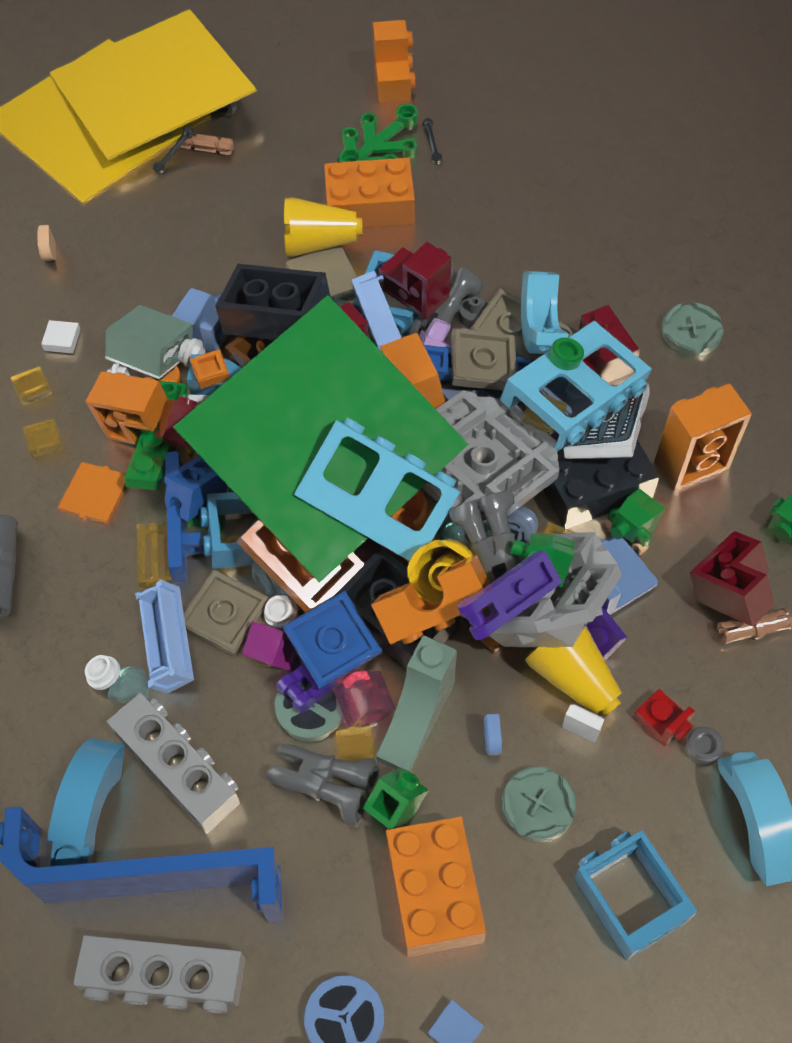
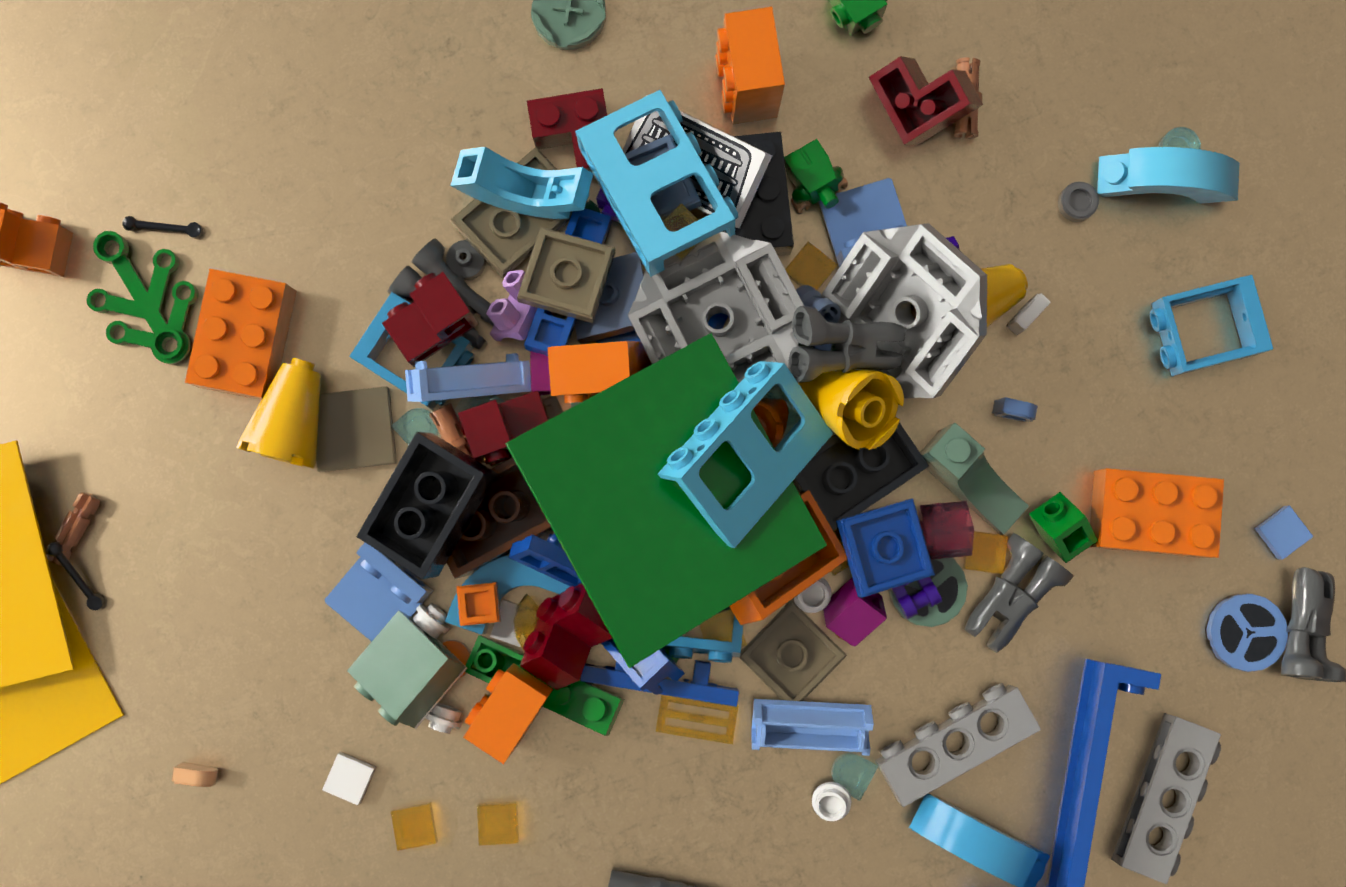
camera: 75 degrees left, 25 degrees up
orange piece [57,461,127,525] -> none
orange arch [371,554,490,644] -> none
dark purple plate [457,550,562,640] -> none
sand green tile [501,767,576,842] -> none
green piece [510,534,574,587] -> none
green tile [549,337,584,370] -> none
red bracket [633,689,695,746] -> none

